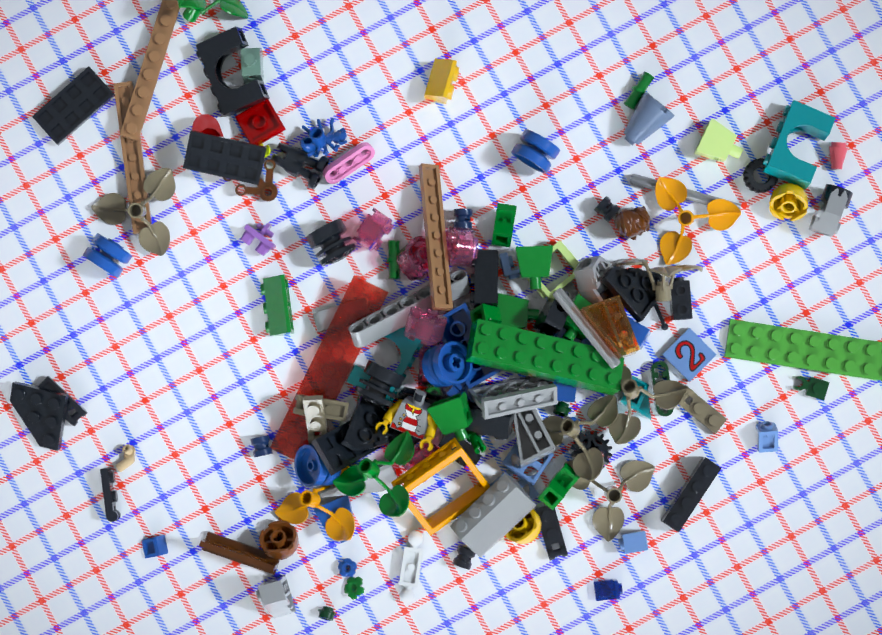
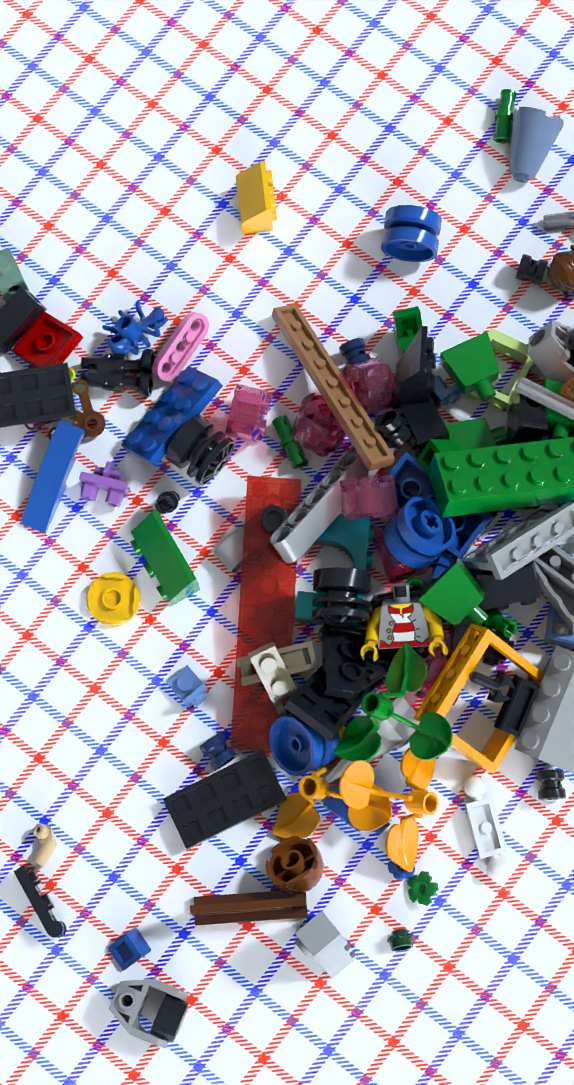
camera: 20 degrees left, 10 degrees down
none -> blue slope [21,420,85,534]
none -> yellow tile [86,572,141,626]
none -> light grey piece [109,979,190,1049]
none -> blue plate [121,366,223,467]
none -> black pin [155,491,180,514]
none -> black plate [163,749,287,850]
none -> medium blue bracket [166,665,209,708]
none -> black tile [260,506,288,534]
none -> light orange plant [339,748,439,872]
none -> black wheel [374,410,411,448]
none -> black slope [395,326,436,402]
none -> black bar [469,671,515,703]
none -> black tile [493,675,540,737]

